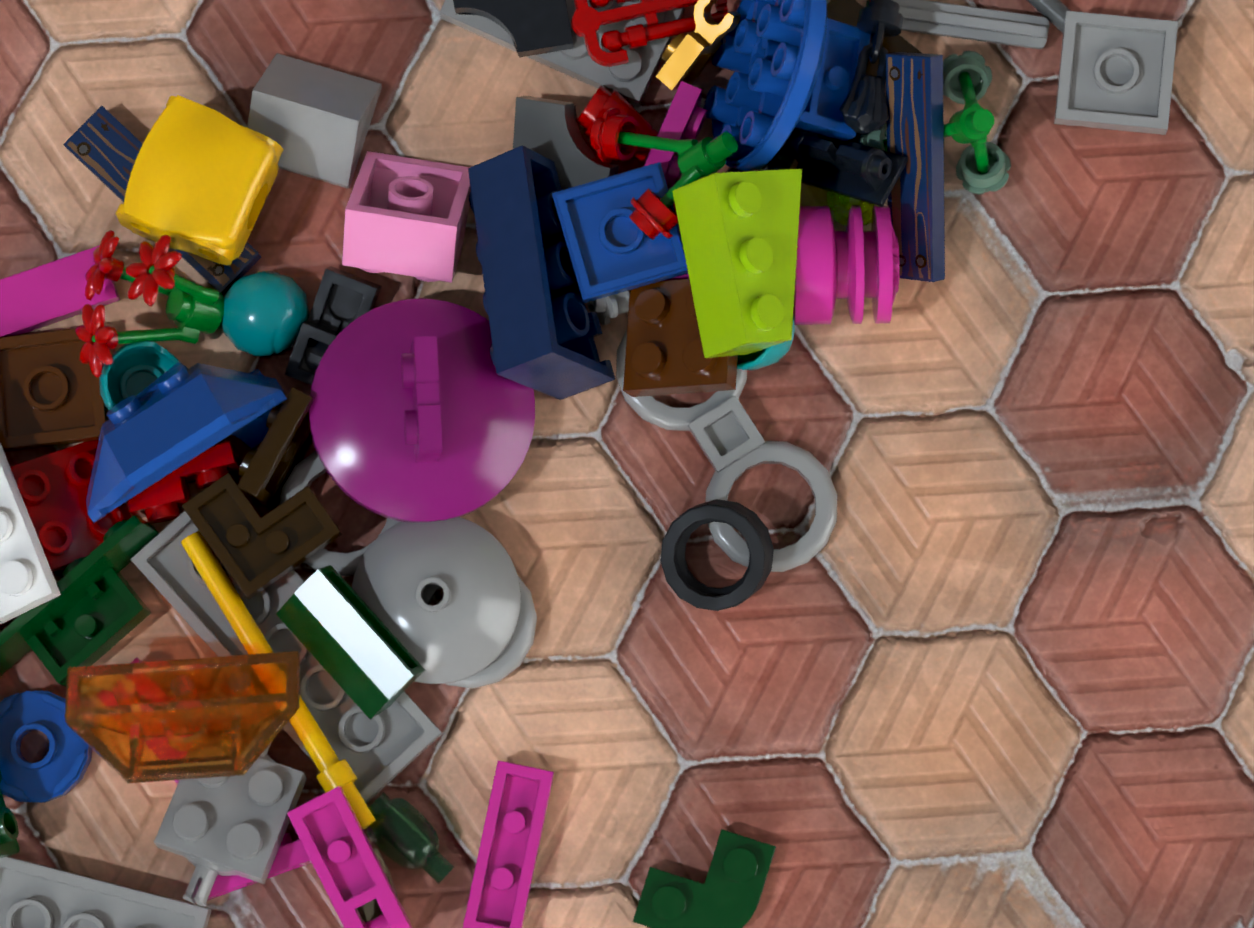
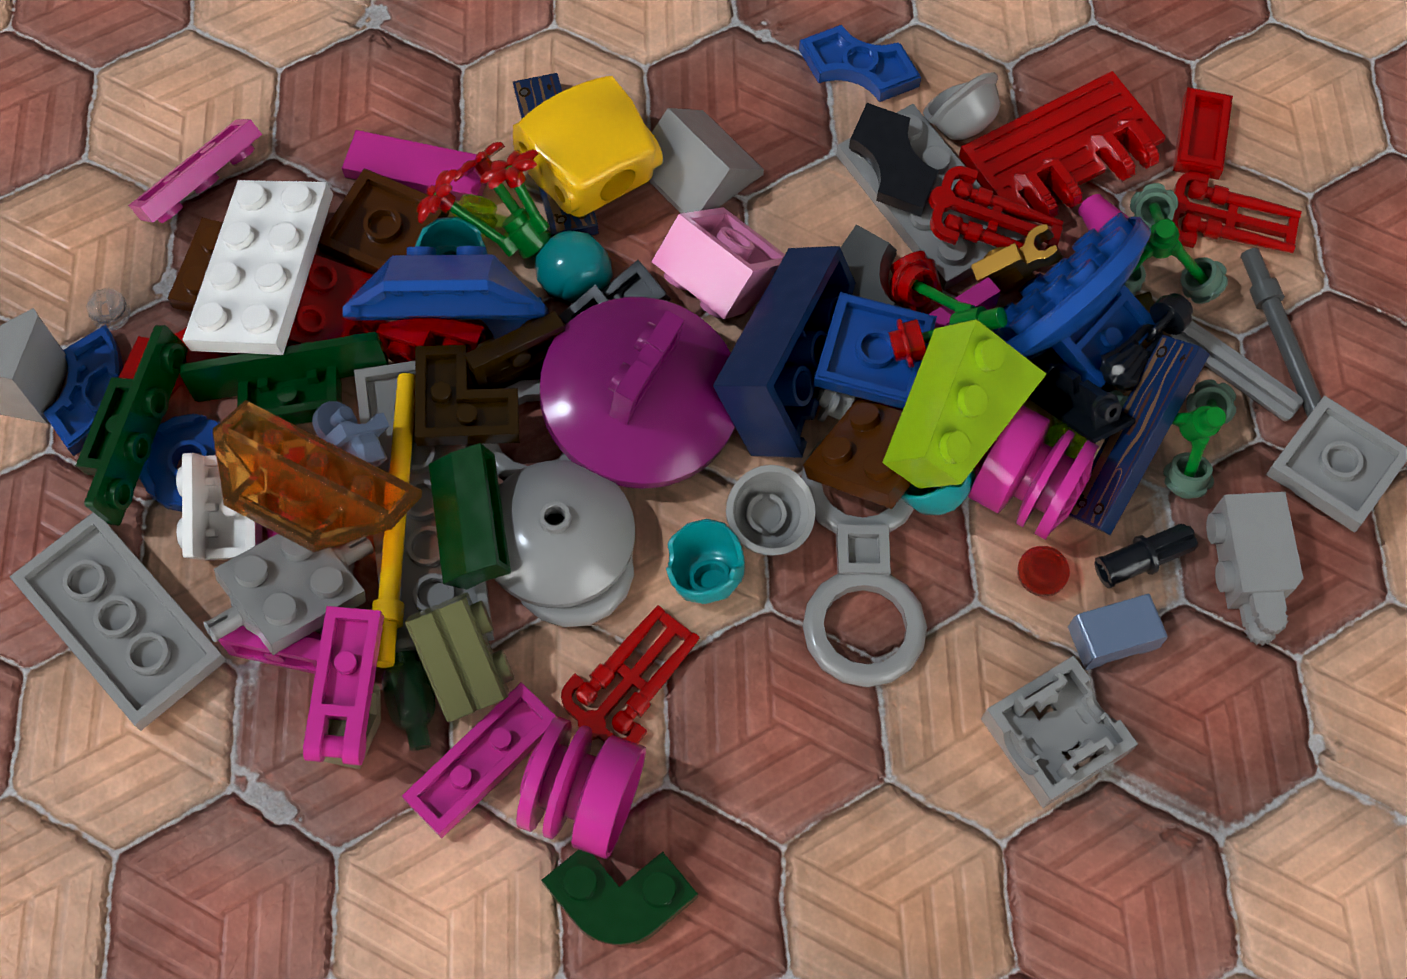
camera: 25 degrees right, 15 degrees down
black tyre [660,499,774,611] -> none
none -> white bracket [176,453,263,560]
none -> sand blue hips [300,401,389,493]
none -> olive brick [405,592,514,722]
none -> clear neon green plate [452,194,498,235]
none -> dark pink wheel [516,716,646,859]
none -> red piece [561,605,700,744]
none -> teal hair [666,519,745,604]
none -> light grey helmet [726,465,816,556]
none -> light grey brick [981,655,1138,808]
none -> clear red plate [1017,546,1070,597]
none -> sand blue piece [1068,594,1168,670]
none -> black axle [1094,524,1198,588]
none -> light grey hinge [1206,492,1304,646]

